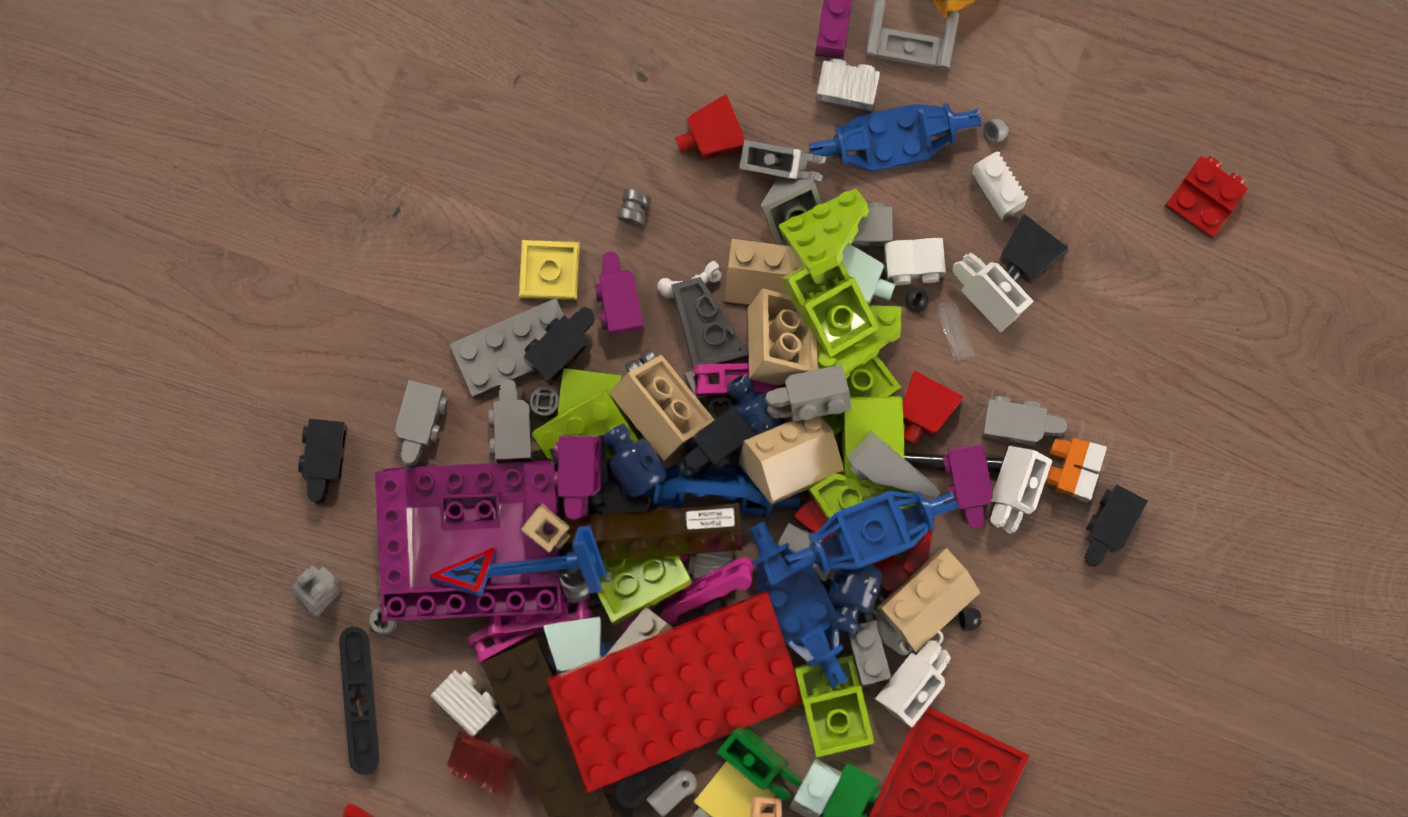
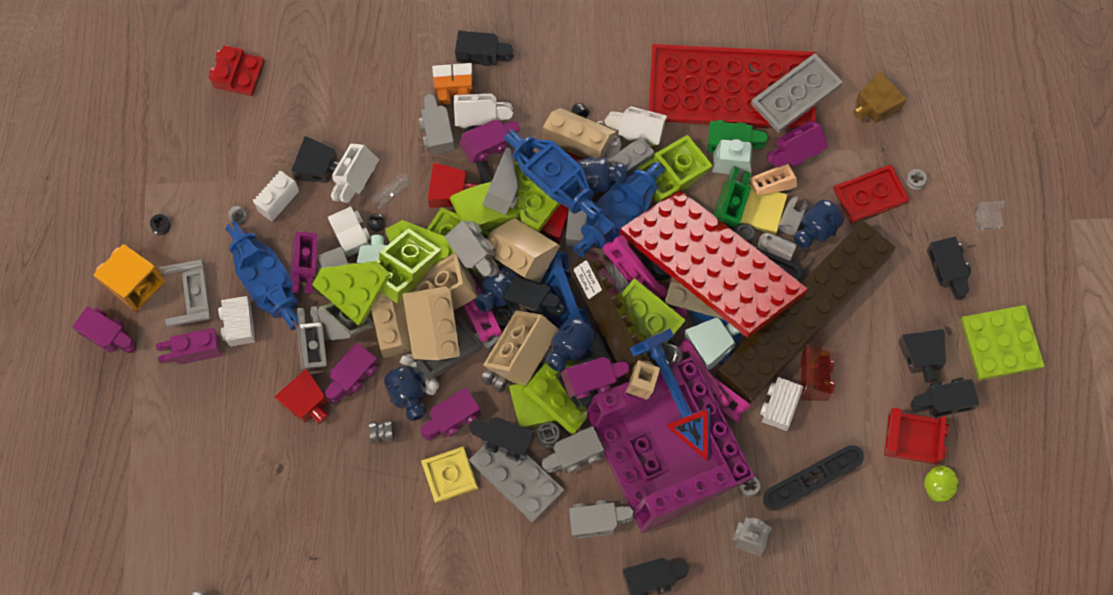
camera: 110 degrees left, 10 degrees down
none -> black bush [150,214,171,235]
none -> magenta hinge [290,231,318,294]
none -> magenta hinge [325,342,379,404]
none -> dark blue piece [384,365,426,421]
none -> tan slope [402,286,460,360]
none -> dark grey plate [735,224,756,244]

